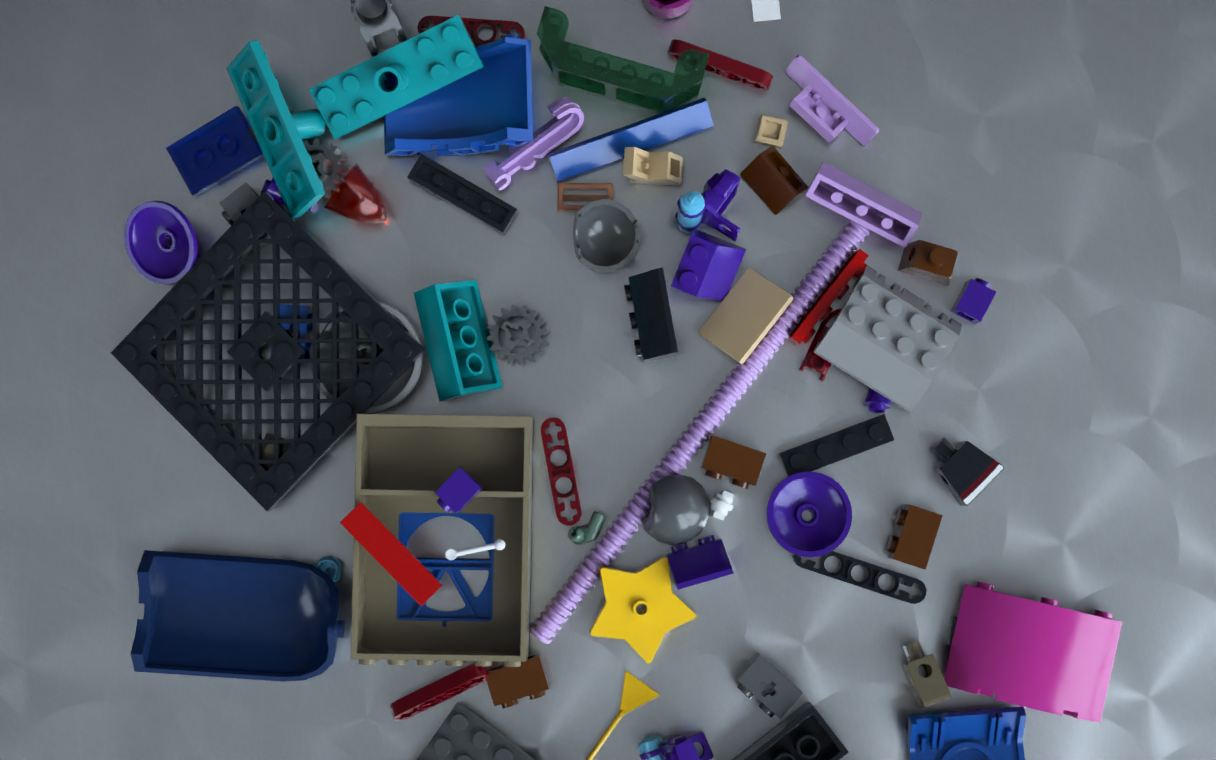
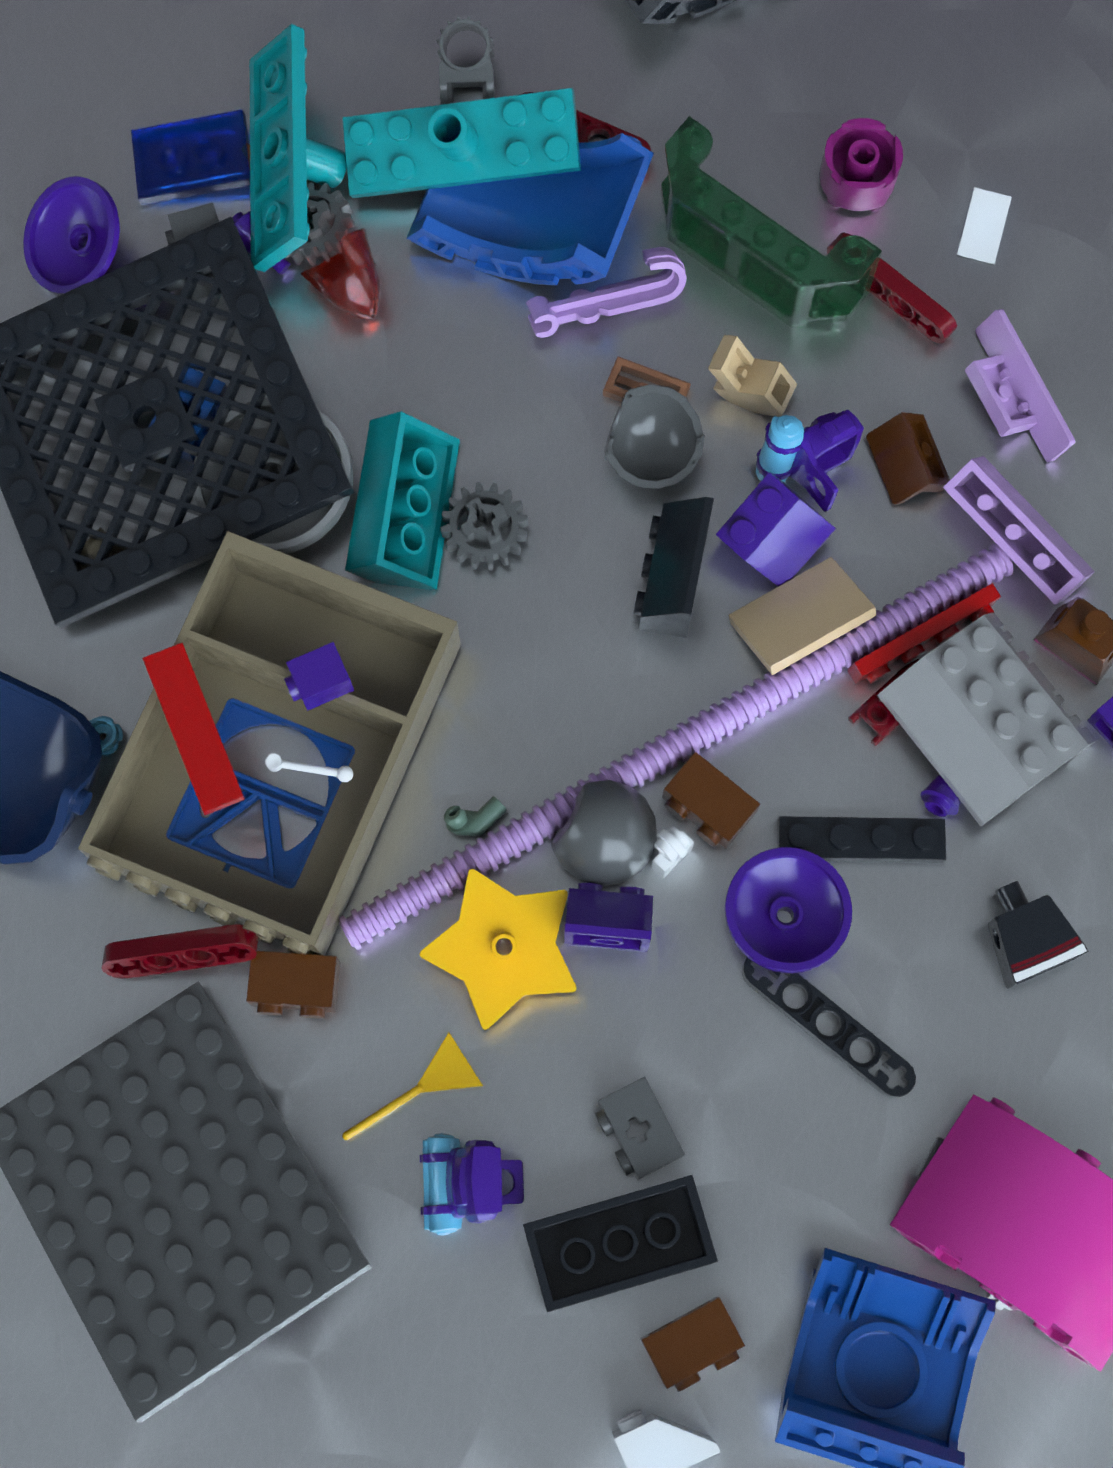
camera: 20 degrees right, 10 degrees down
black plate [407,154,518,234] -> none
dark red beam [541,418,582,526] -> none
tile [548,97,714,182] -> none
tan tile [754,114,788,149] -> none
reddish brown brick [886,504,943,570] -> none
dark tan torso [902,641,952,709] -> none

